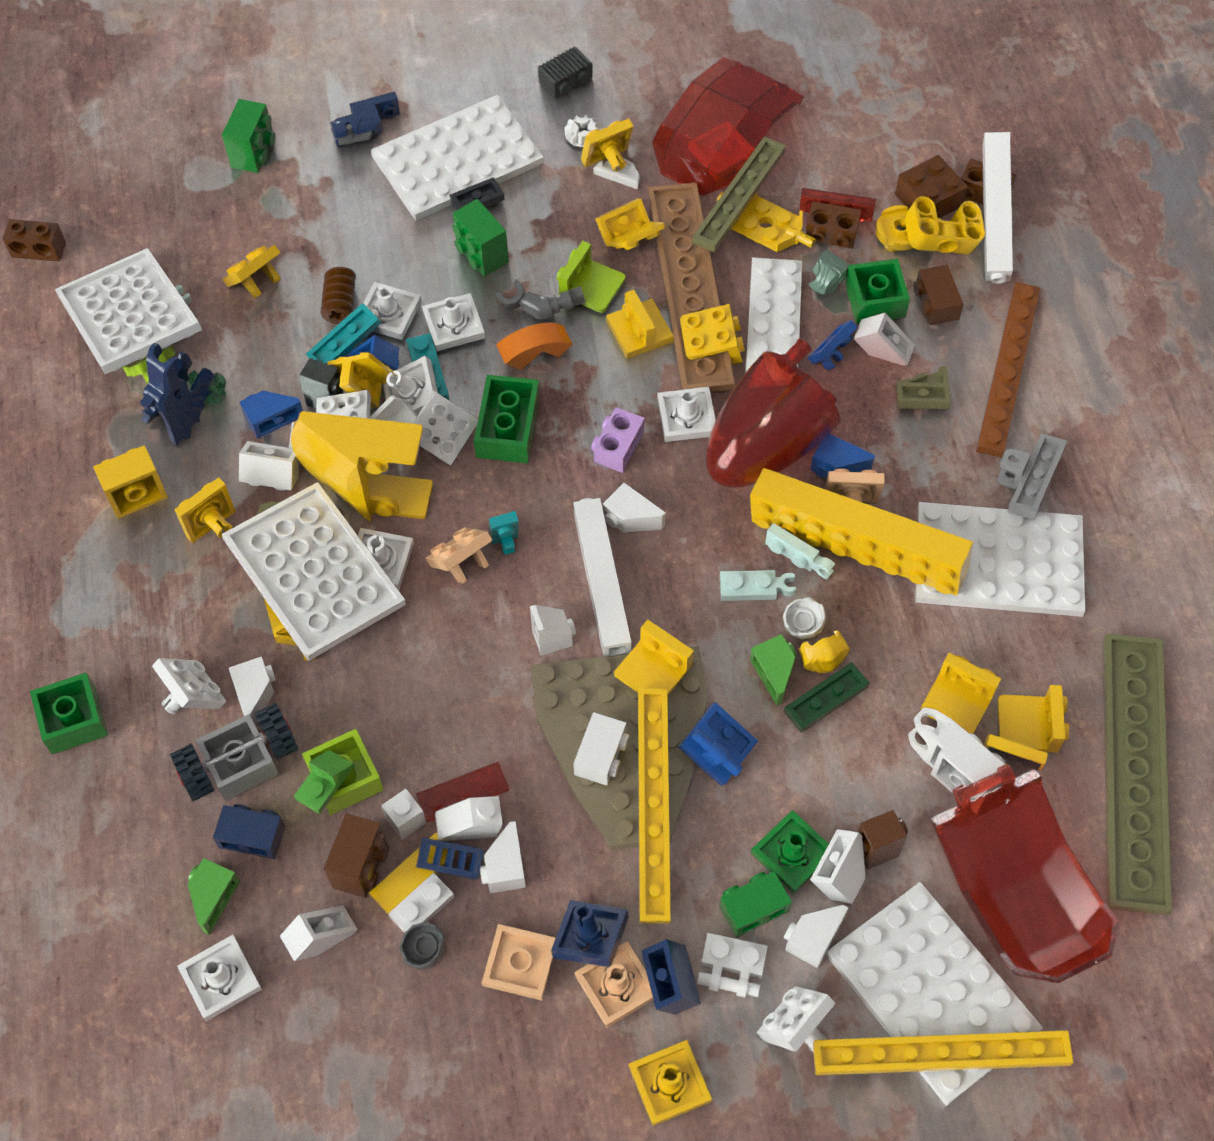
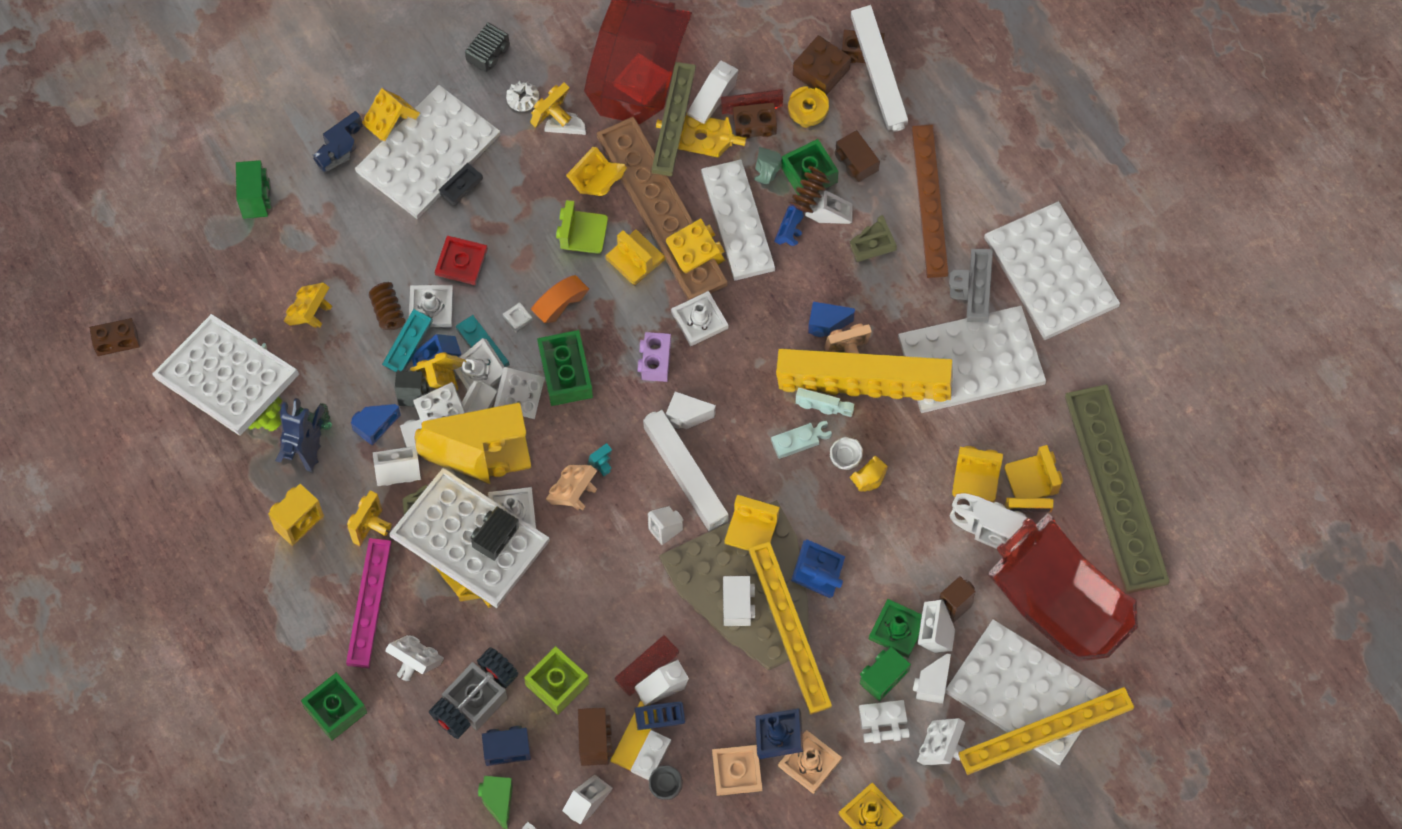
camera: 20 degrees left, 5 degrees up
white slope [229,656,276,726] -> none
bright green slope [294,750,354,814] -> none
white brick [381,789,426,840] -> none
white plate [422,293,485,351] -> none
green brick [452,199,509,277] -> none
white slope [480,821,526,893] -> none
dark grey piece [496,279,586,320] -> none
dark blue brick [641,939,701,1015] -> none
clear red windscreen [706,338,840,488] -> none
bright green slope [750,634,796,706] -> none
dark green plate [784,662,870,733] -> none
yellow beam [905,196,985,255] -> none
none -> dark pink plate [346,538,392,668]
none -> yellow bracket [362,88,420,141]
none -> red plate [435,235,488,285]
none -> pearl dark grey brick [471,506,519,561]
none -> white tile [503,302,533,332]
none -> white slope [687,61,738,124]
none -> reddish brown piece [789,166,830,213]
none -> white plate [984,201,1120,340]

